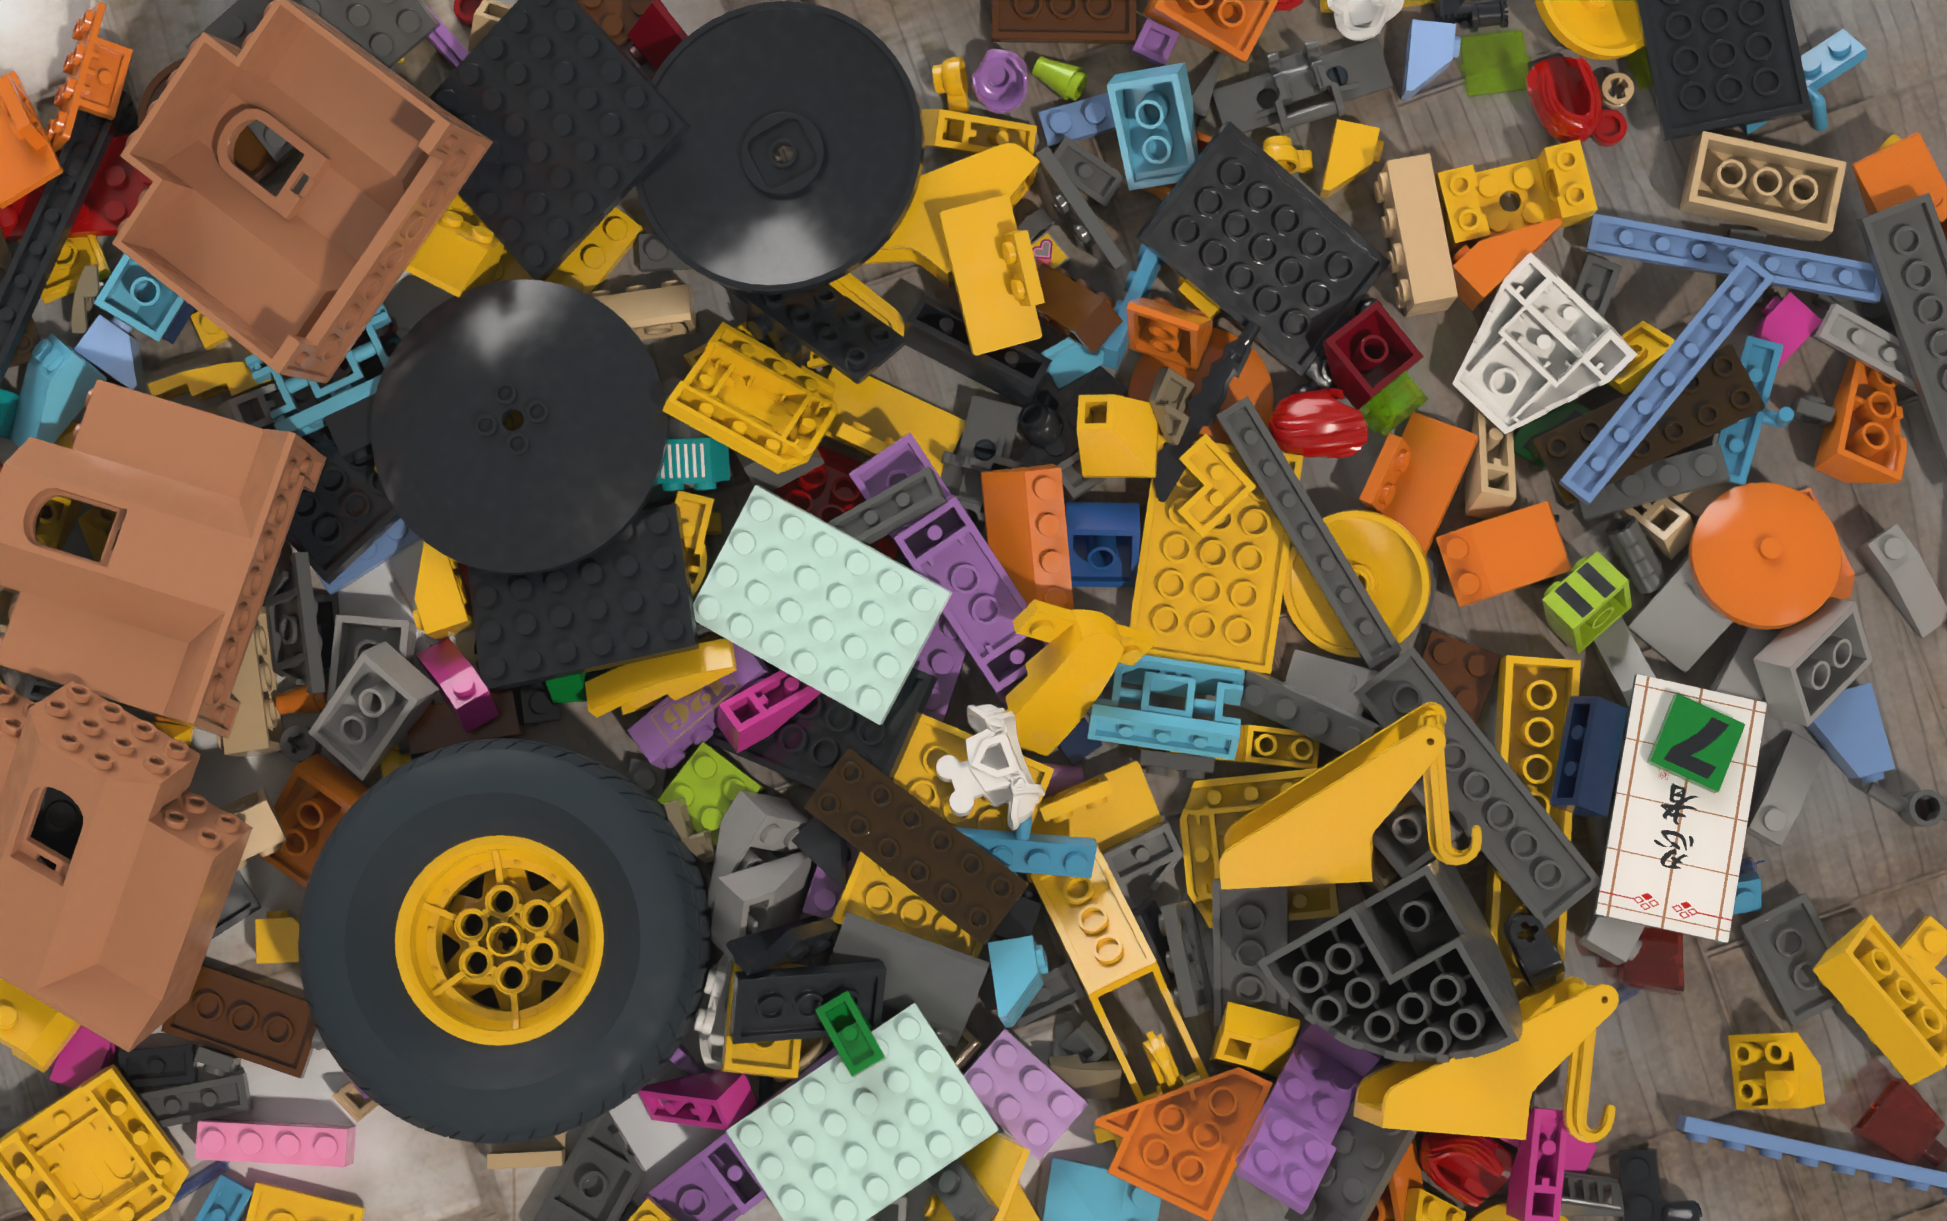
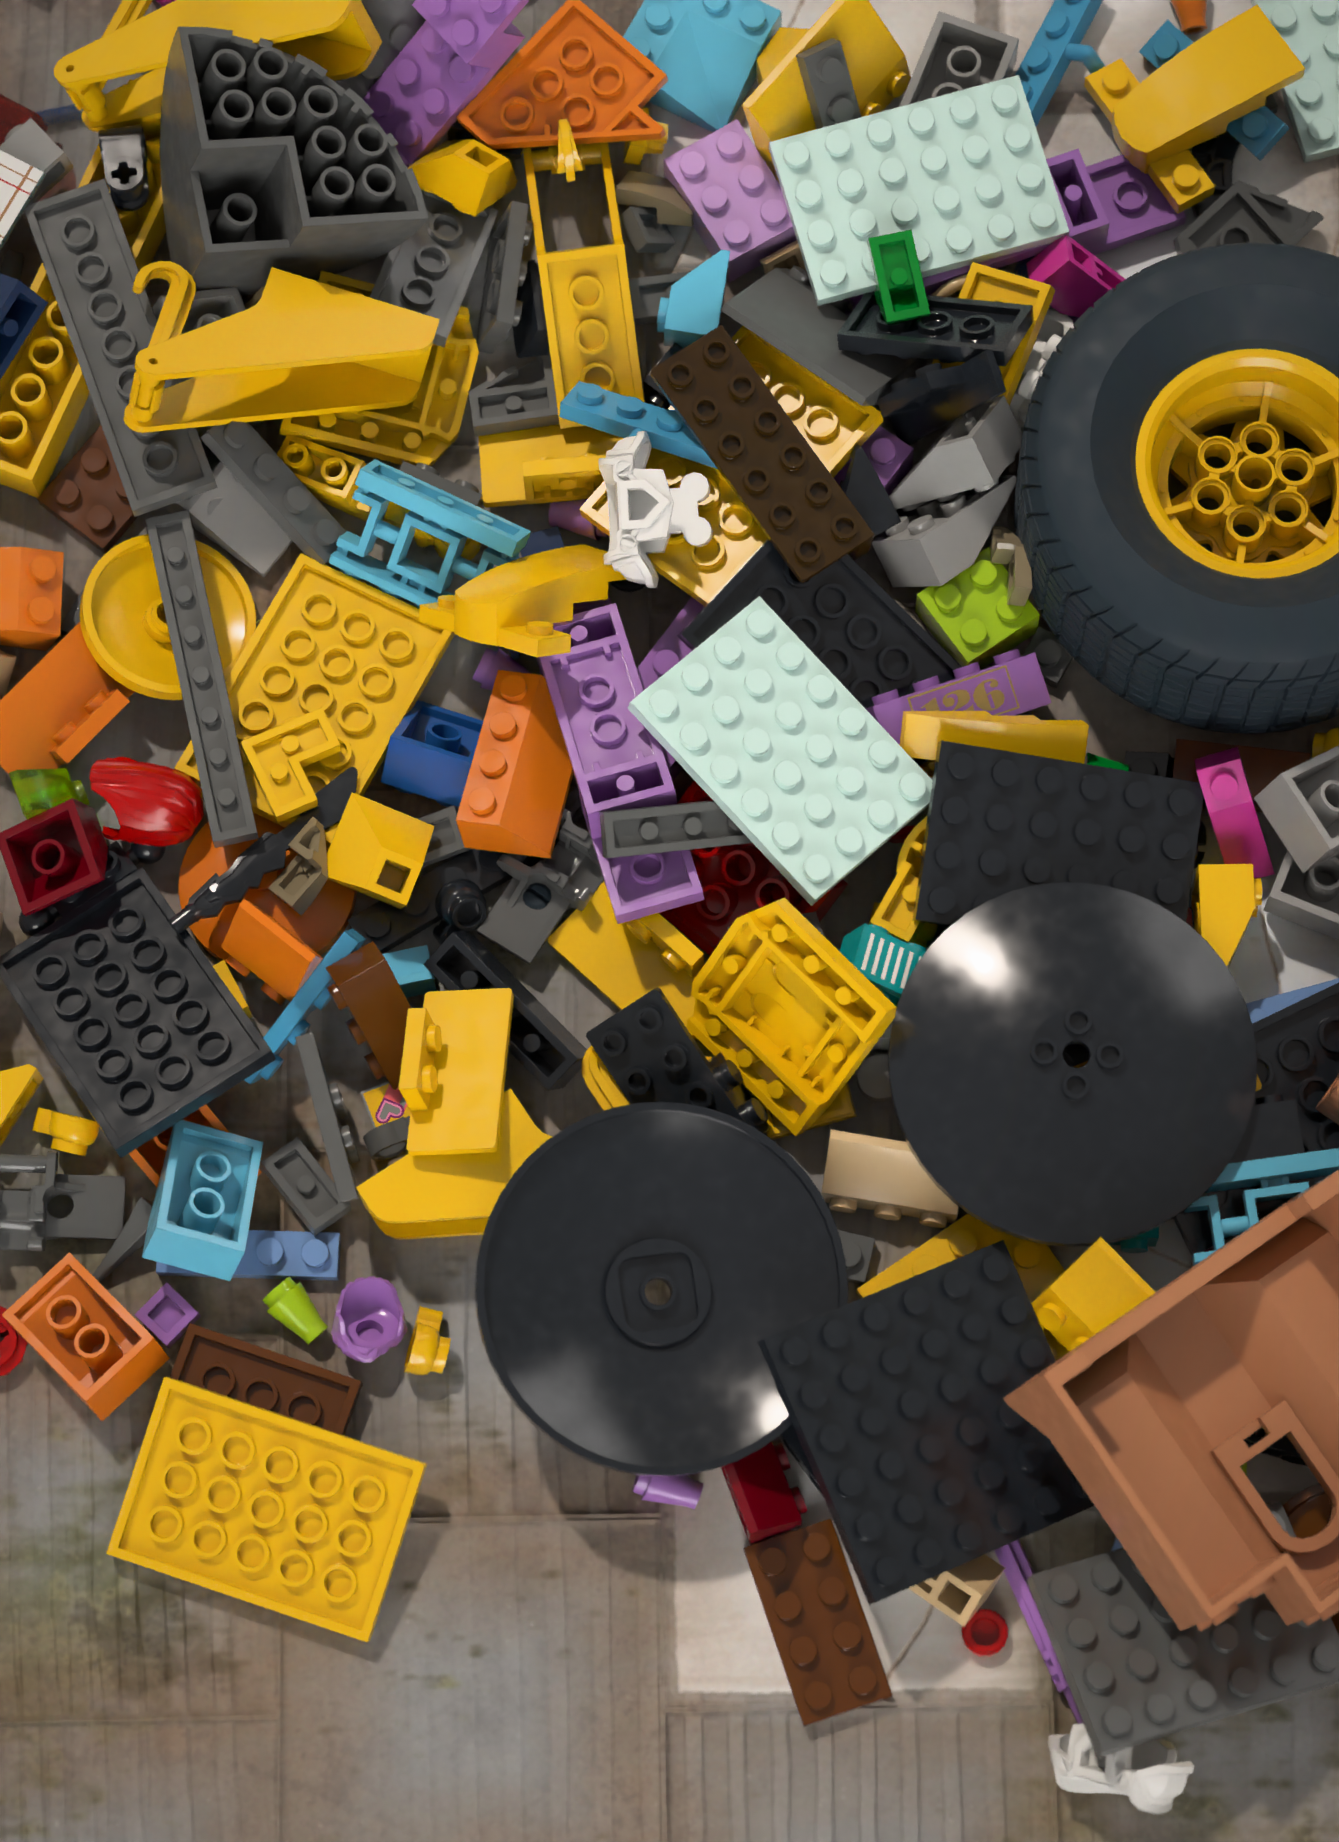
camera: 160 degrees left, 10 degrees down
dark pink slope [717,670,822,754] -> none
yellow slope [922,109,1037,155] -> none

